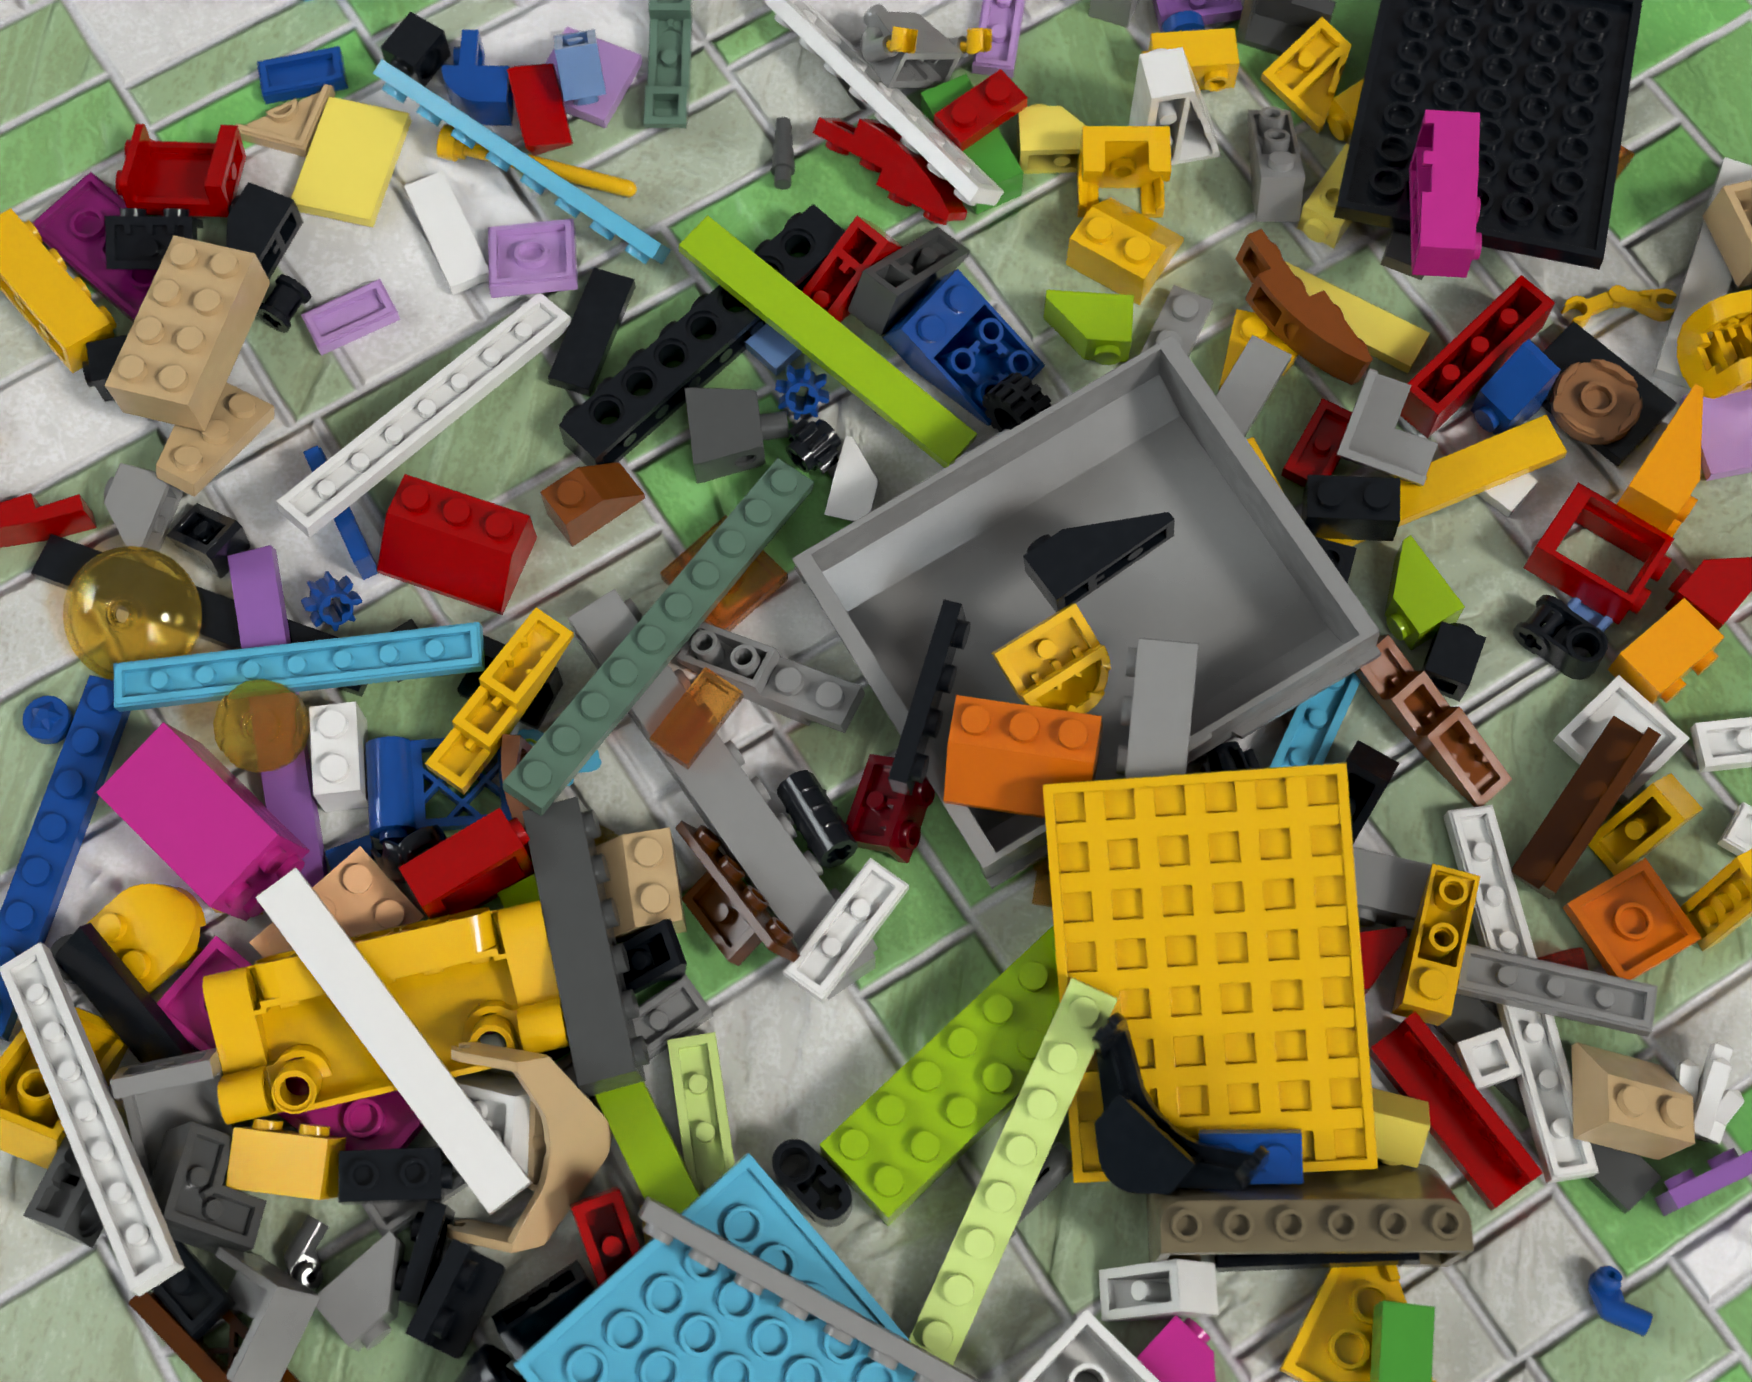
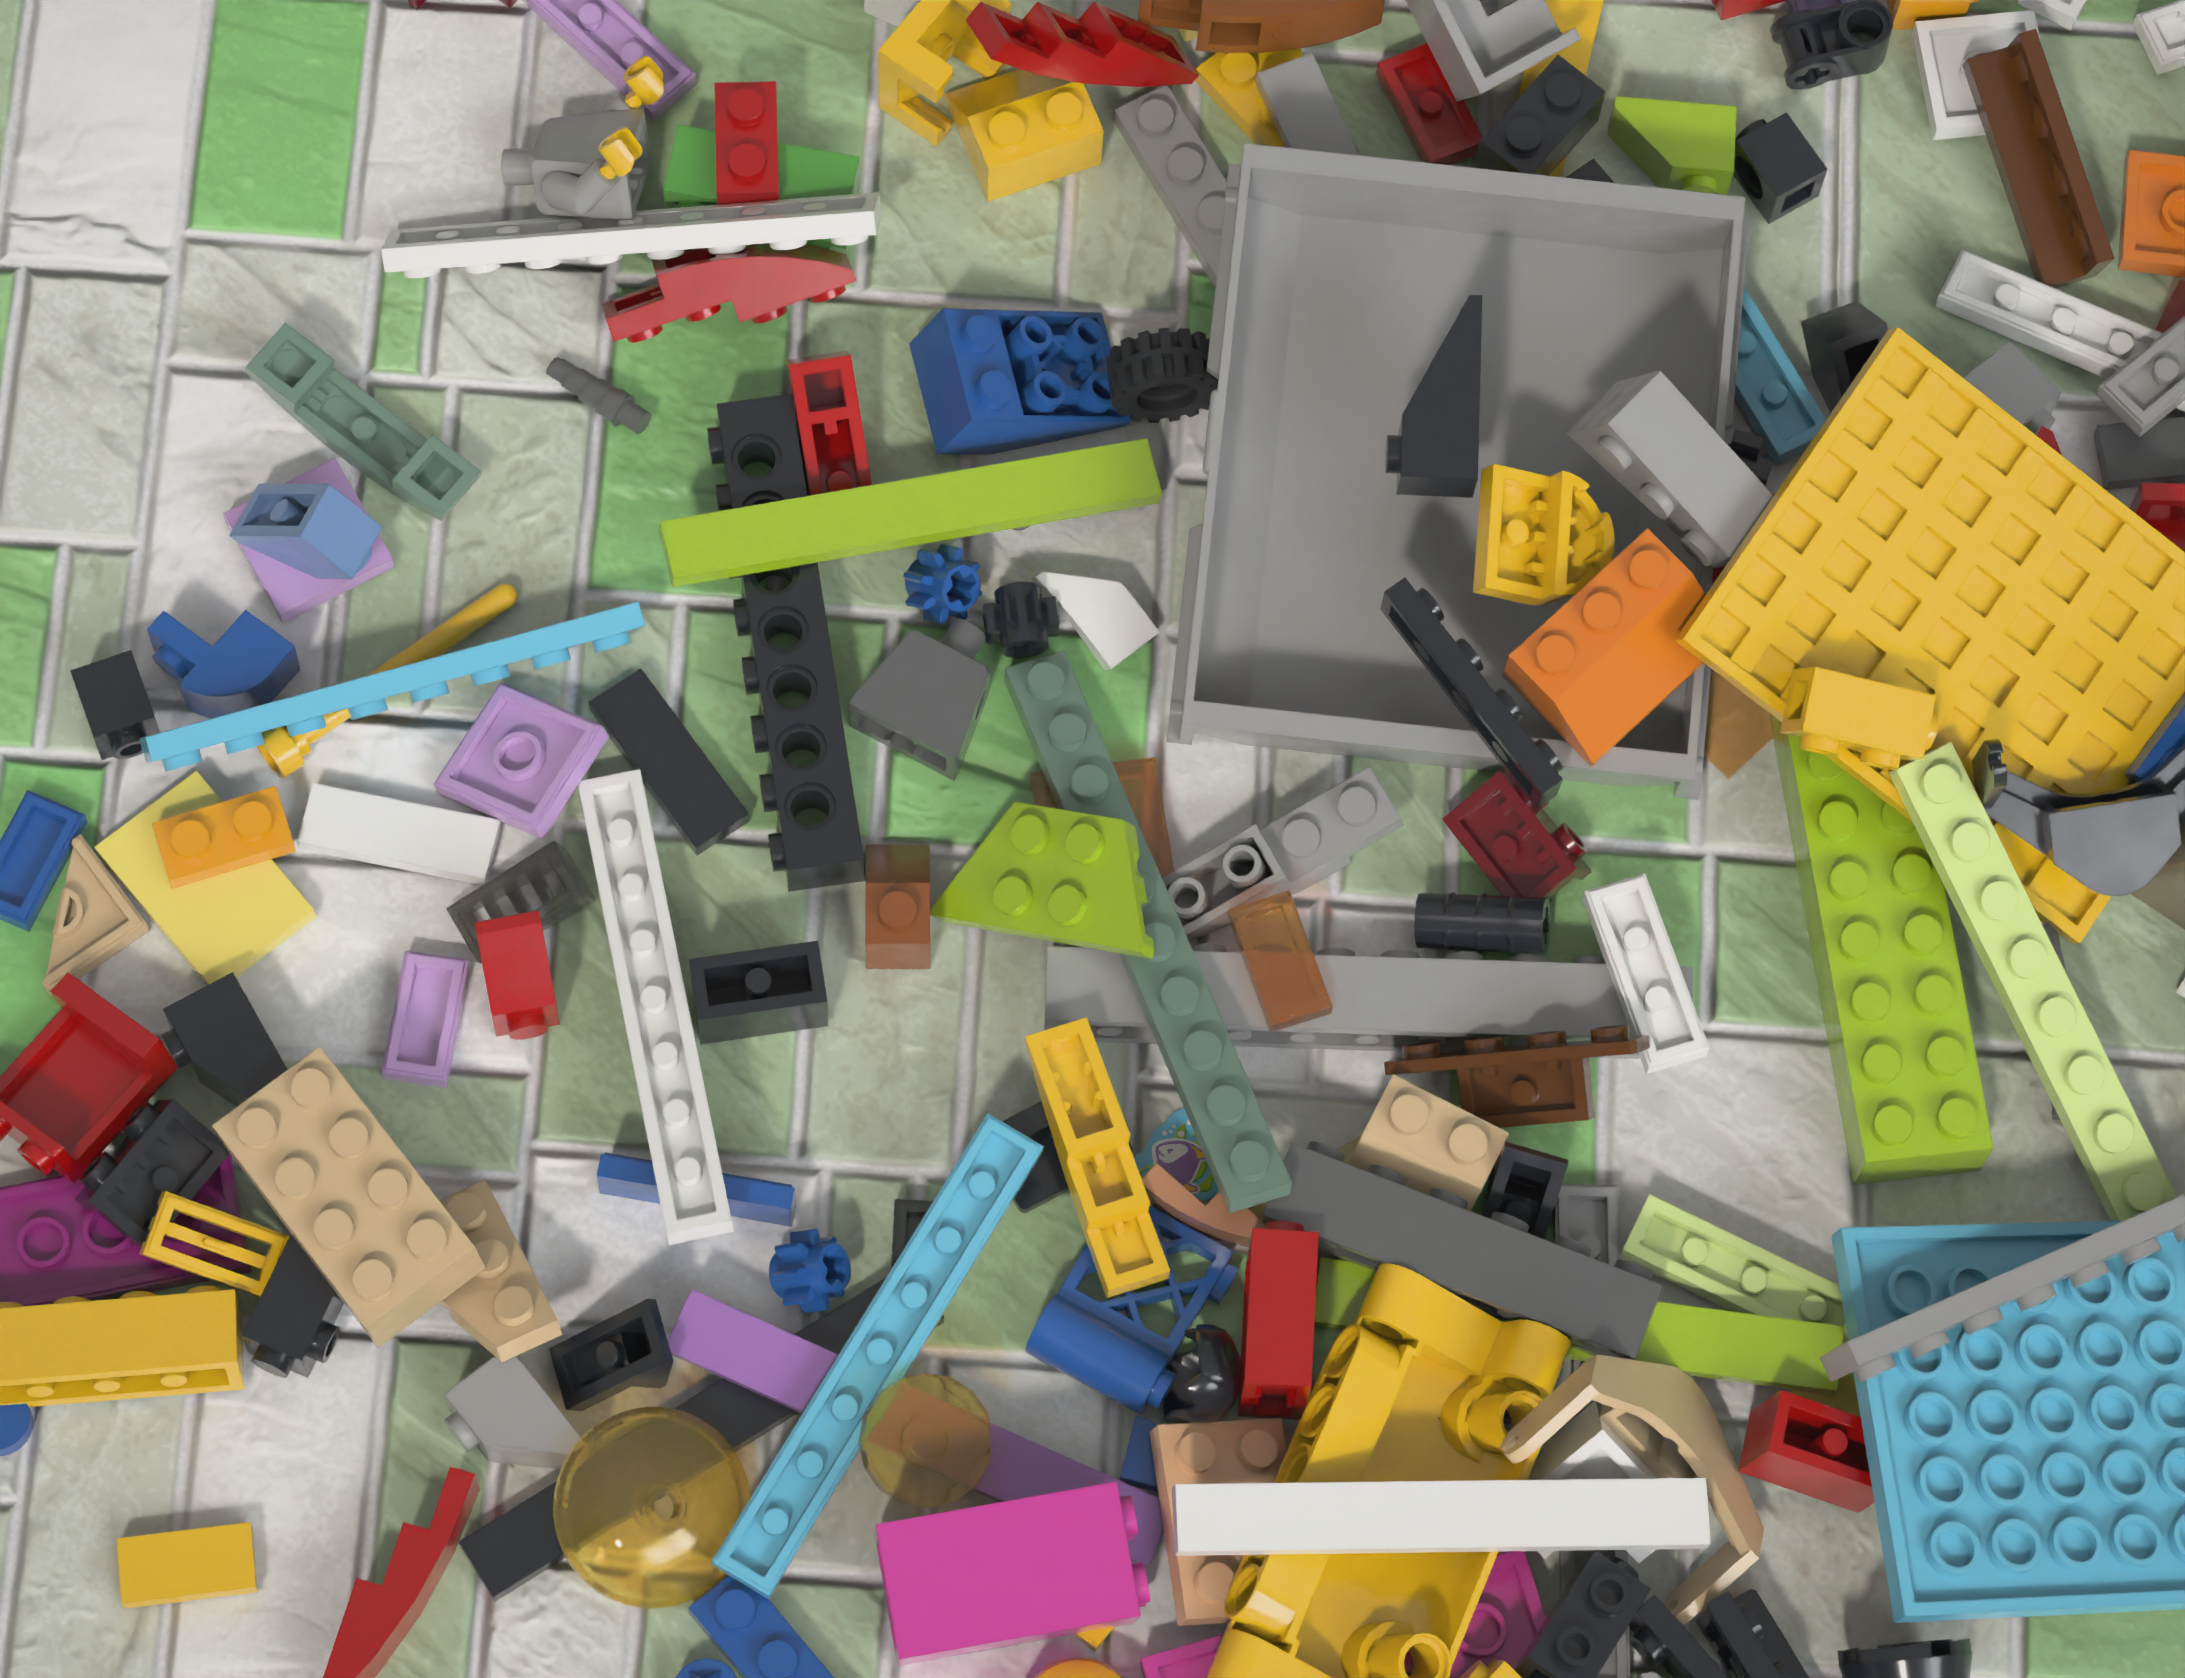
camera: 60 degrees left, 0 degrees up
black bush [256,274,312,333] -> none
white brick [309,701,368,812] -> none
red slope [377,474,537,616] -> none
black brick [491,1260,595,1361] -> none
red slope [507,63,574,156] -> none
medium blue tile [745,323,803,376] -> none
black beam [772,1139,853,1227] -> none
dark grey slope [848,227,970,336] -> none
light yellow slope [1016,104,1086,174] -> none
lime slope [1043,289,1134,365] -> none
dark orange slope [1354,634,1512,807] -> none
yellow slope [1391,864,1480,1026] -> none
yellow slope [1588,773,1703,876] -> none
none -> yellow tile [139,1191,289,1298]
none -> light orange plate [152,786,296,889]
none -> clear smoke slope [446,840,596,964]
none -> red slope [474,910,560,1040]
none -> black brick [689,941,828,1045]
none -> lime wing [930,802,1155,959]
none -> red slope [966,2,1199,87]
none -> yellow brick [1780,667,1938,770]

